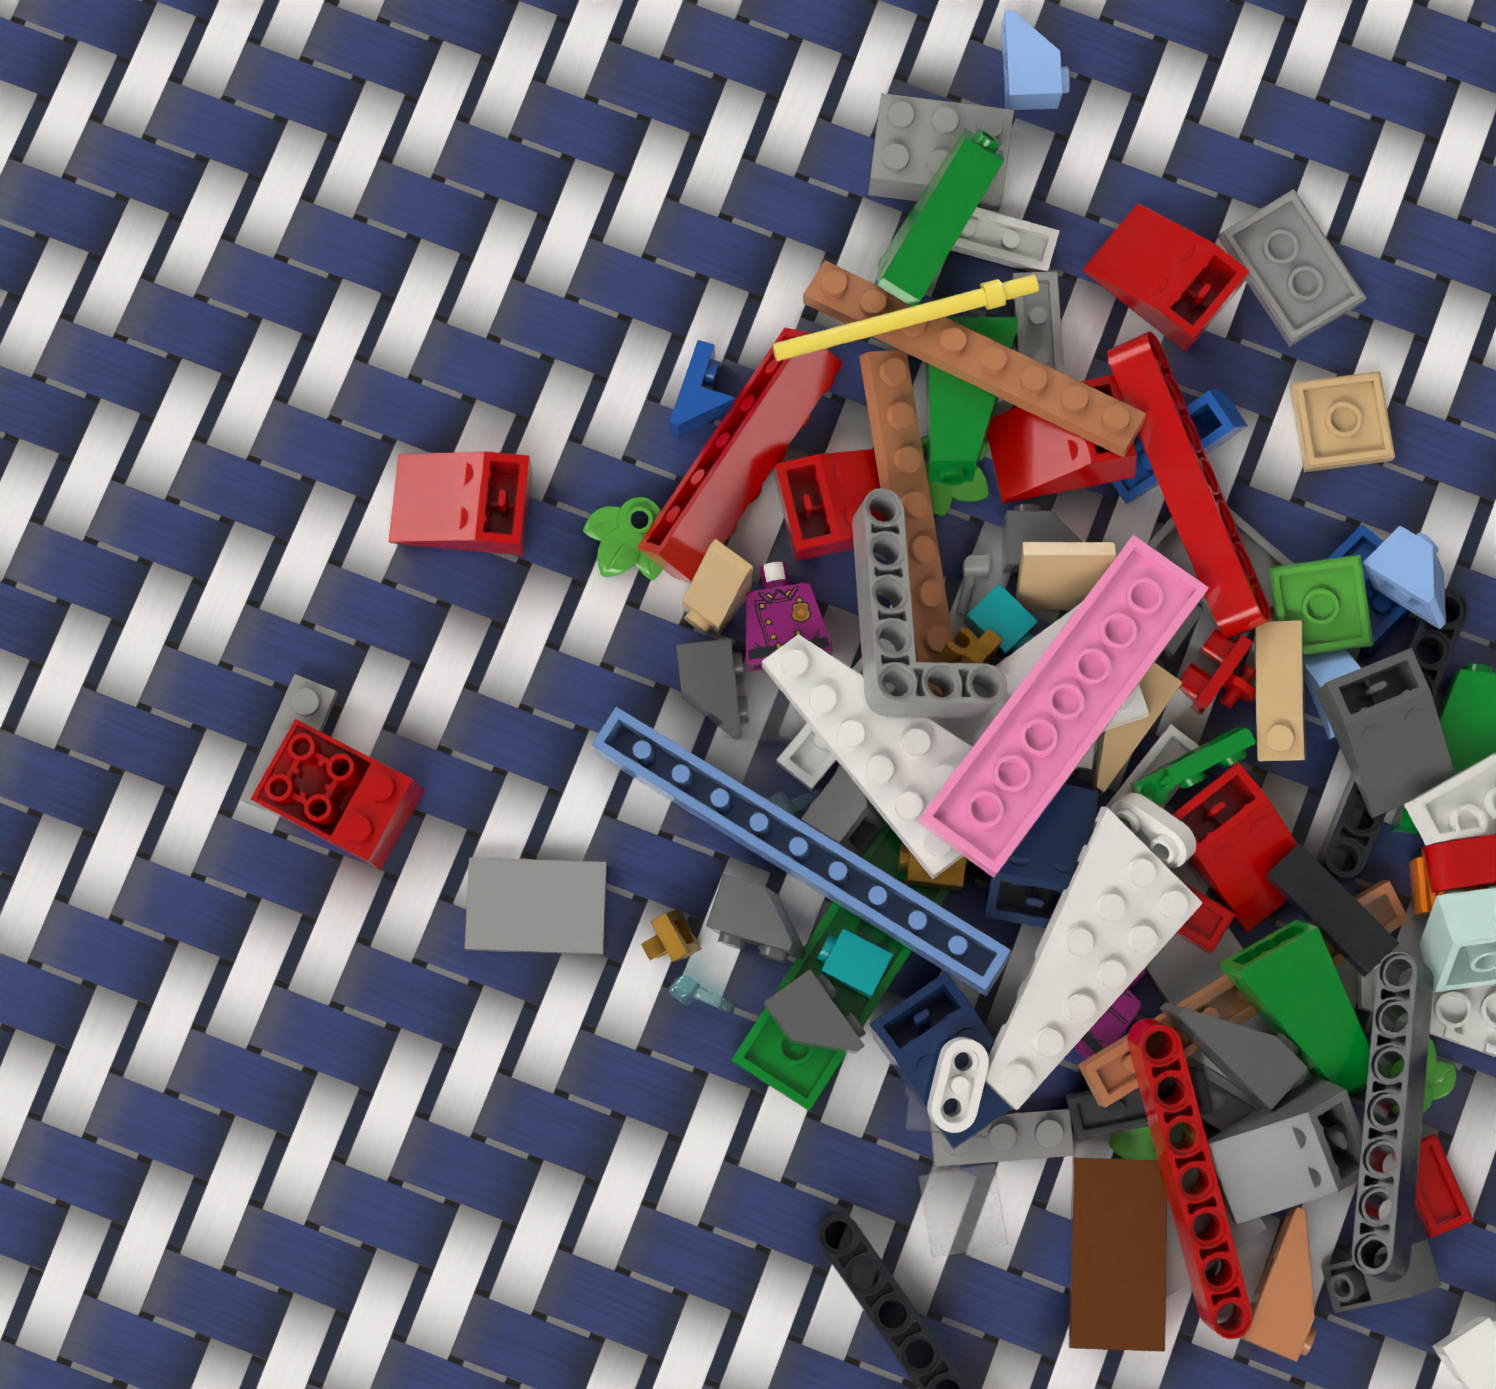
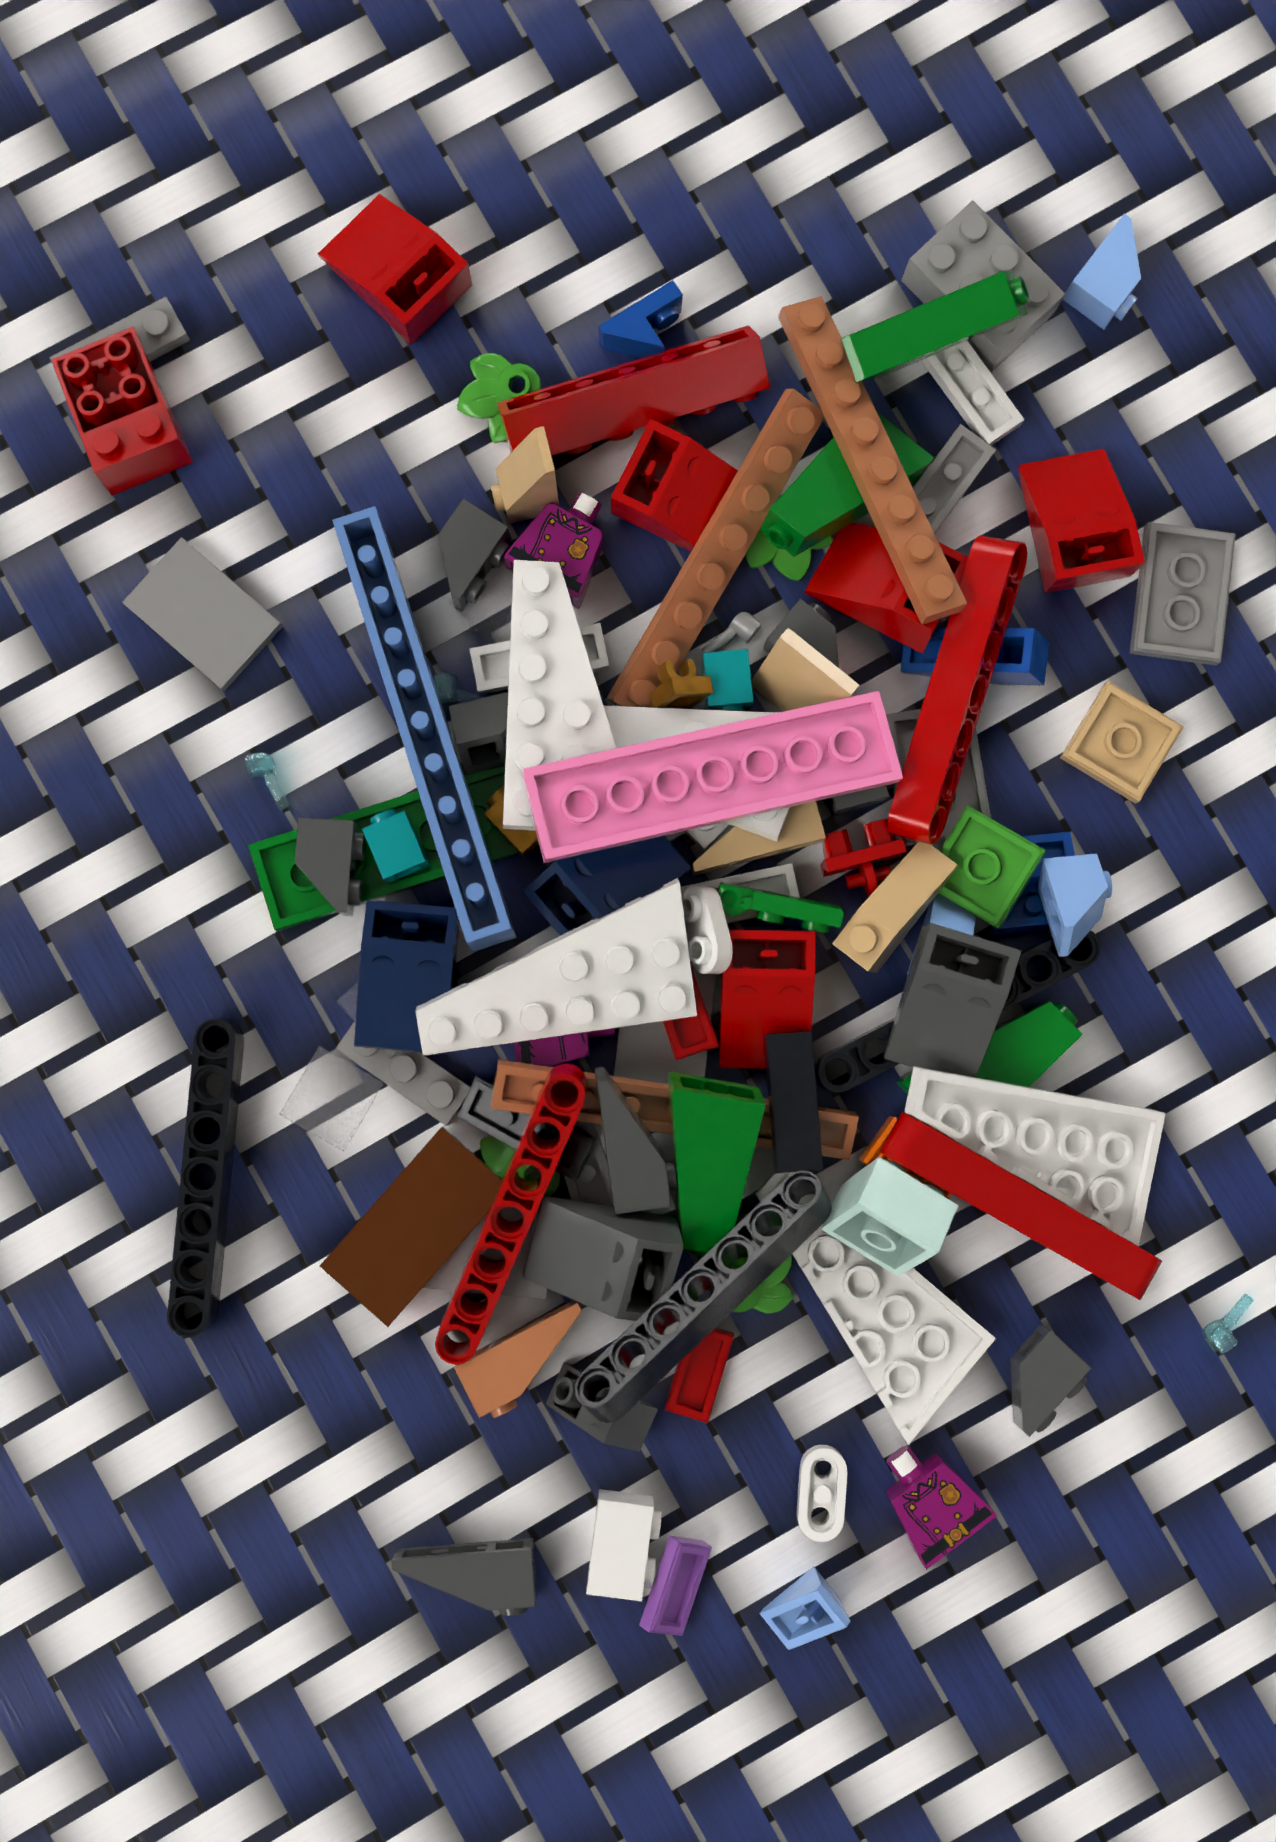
camera: 35 degrees right, 5 degrees up
pearl gold tile [641,909,702,962] -> none
dark grey slope [706,874,806,963] -> none
light yellow bar [772,274,1039,361] -> none
light grey beam [852,488,1007,718] -> none
white plate [927,1037,989,1133] -> none

